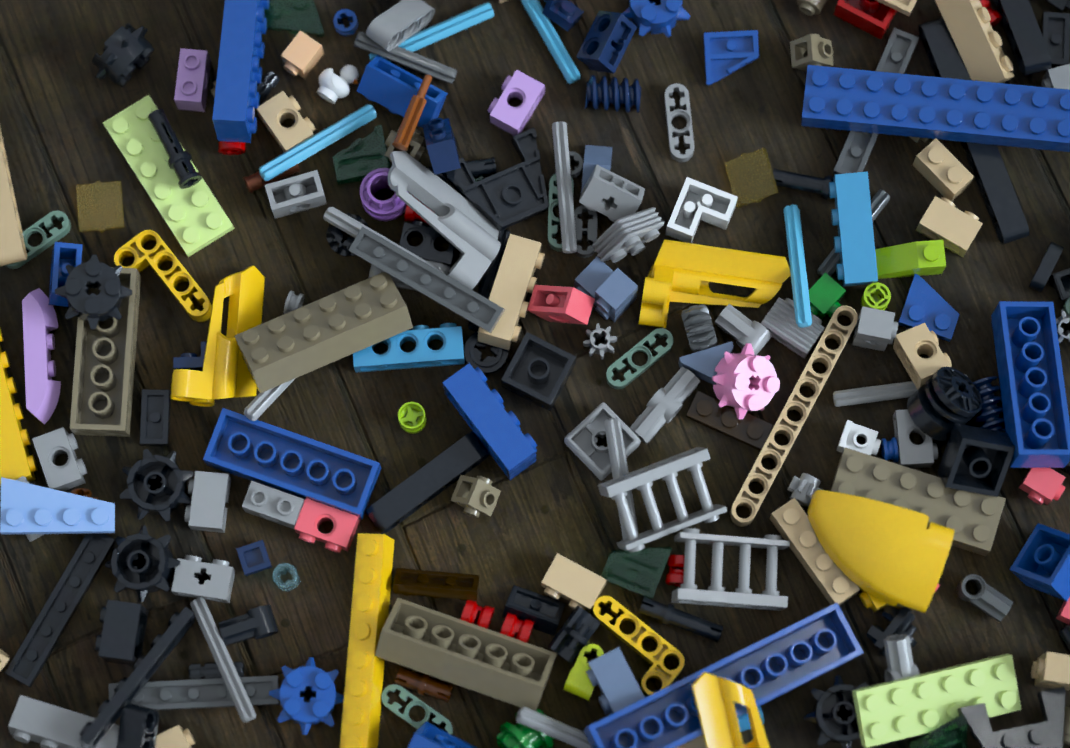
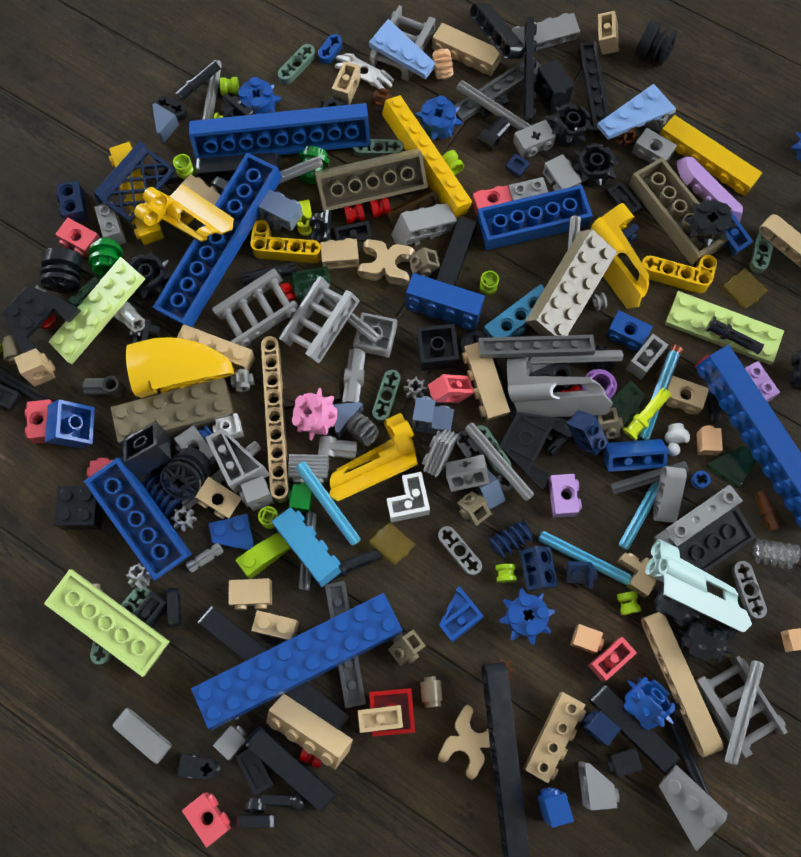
camera: 145 degrees right, 5 degrees down
clear light blue bush [272,563,300,592] -> none
dark orange axle [392,74,432,151] -> none
none -> light grey gear [171,506,197,532]
none -> light grey axle [186,543,224,572]
none -> light grey wedge [205,428,270,493]
none -> tan piece [357,239,415,286]
none -> light grey wedge [391,203,457,246]
none -> lime wheel [442,150,464,175]
none -> dark tan brick [457,491,492,526]
none -> lime wheel [495,564,517,583]
none -> blue brick [606,310,653,351]
none -> neon yellow pin [622,388,672,441]

